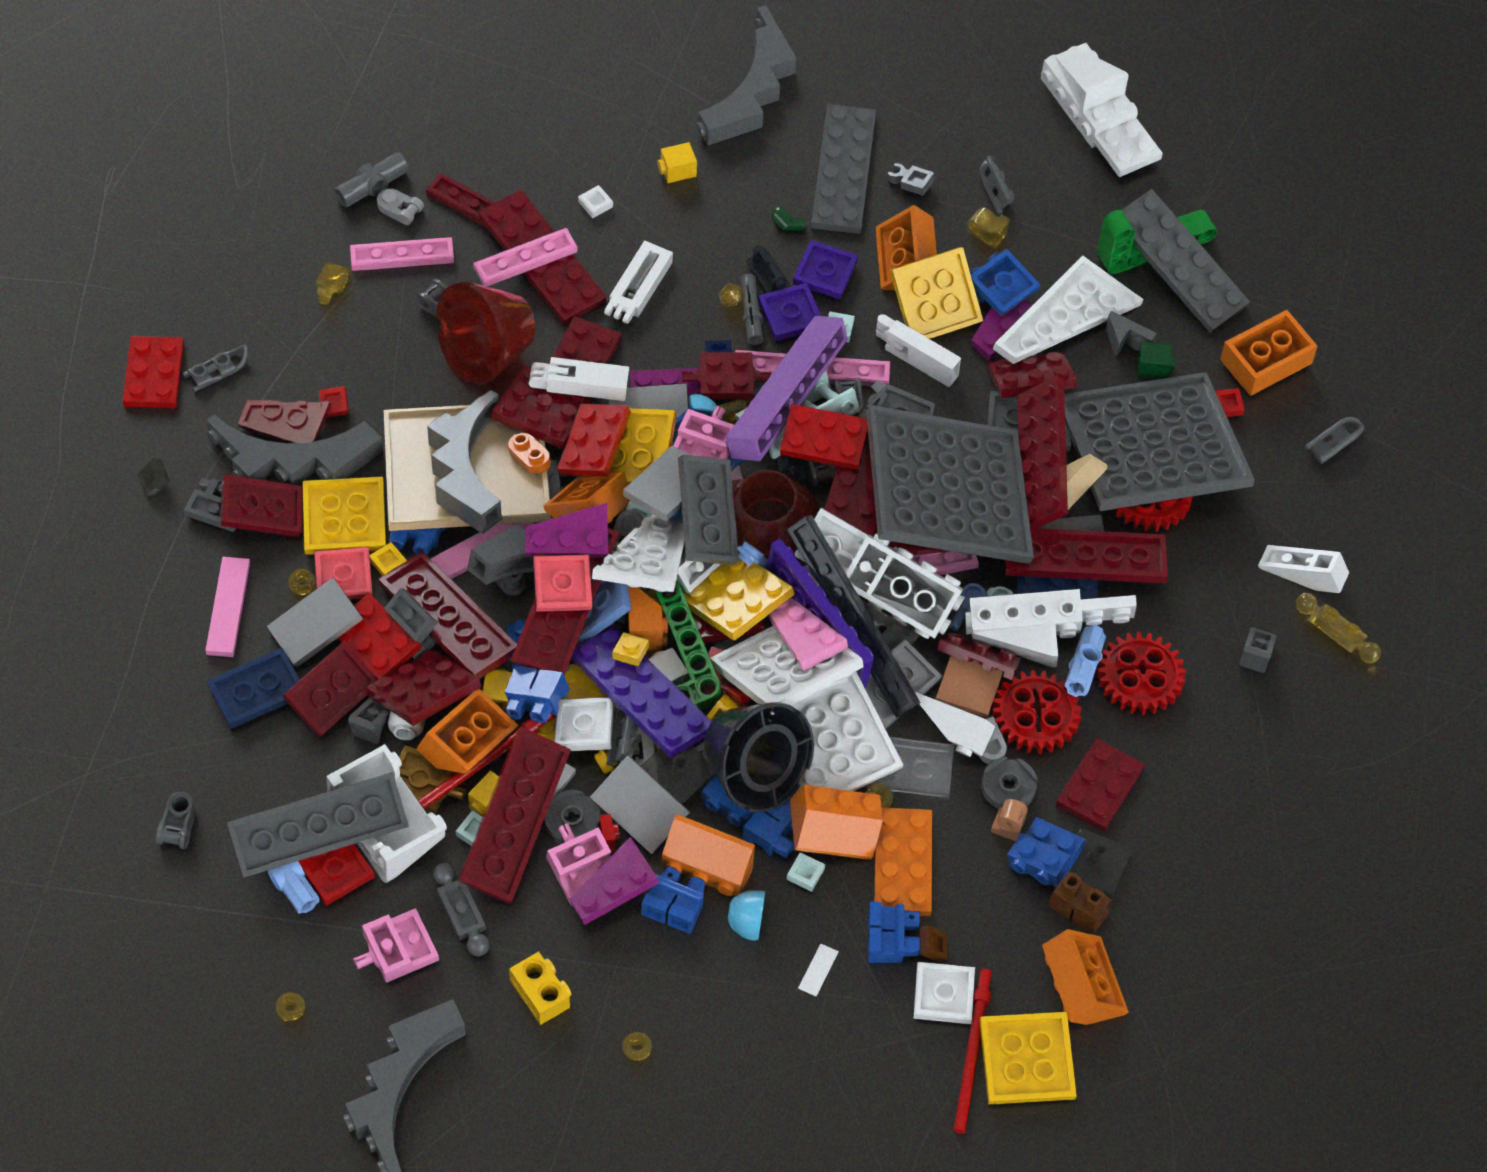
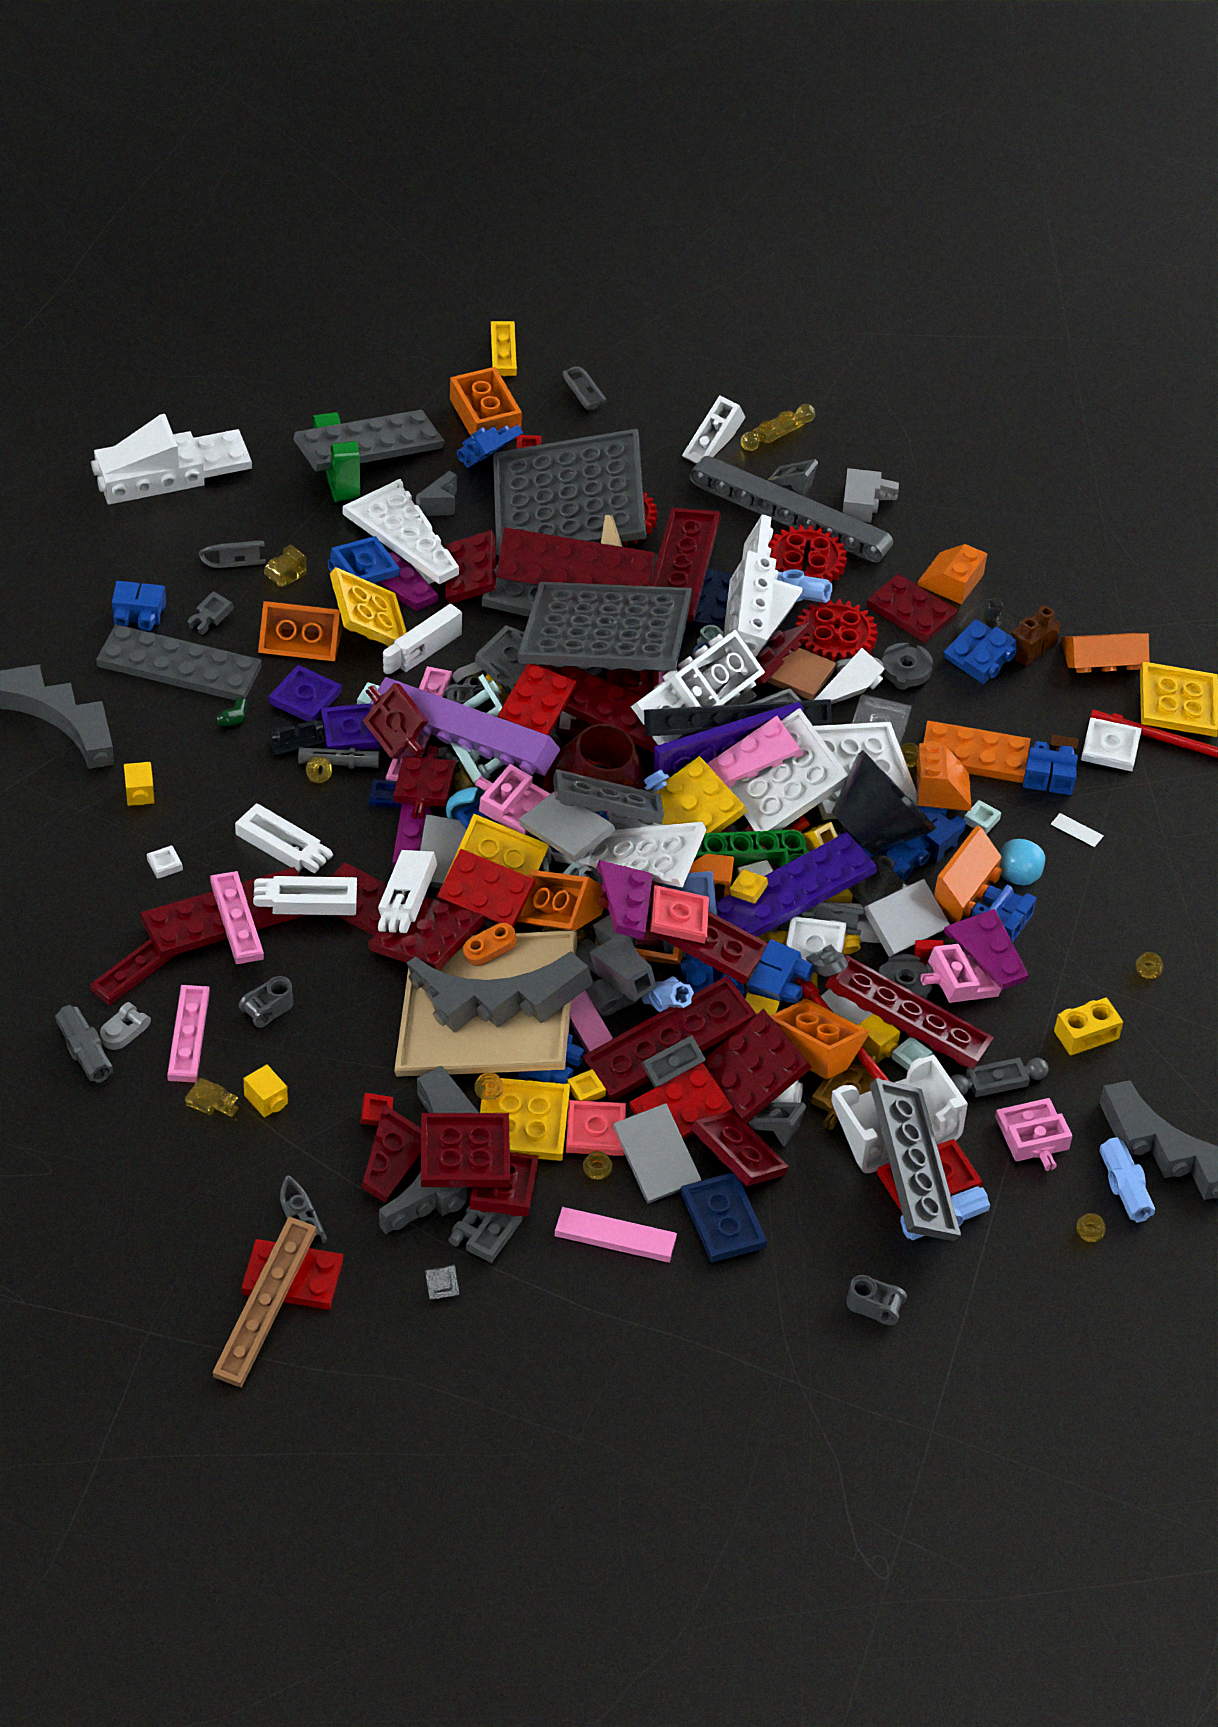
camera: 80 degrees left, 10 degrees down
clear red cone [436,282,535,385] -> none
nougat leg [991,799,1028,841] -> none
dark green brick [1137,341,1176,379] -> none
none -> blue hips [112,581,166,631]
none -> medium nougat plate [212,1216,317,1388]
none -> yellow brick [243,1065,288,1118]
none -> white hinge [253,876,357,915]
none -> dark red plate [363,683,429,759]
none -> dark red plate [421,1113,510,1187]
none -> blue plate [457,425,523,468]
none -> clear yellow plate [475,1072,503,1100]
none -> yellow plate [491,321,517,376]
none -> light blue piece [641,976,694,1012]
none -> dark grey beam [689,456,893,563]
none -> dark grey plate [806,945,848,976]
none -> light grey hinge [842,468,899,523]
none -> orange slope [917,544,987,605]
none -> light blue piece [1099,1137,1155,1223]

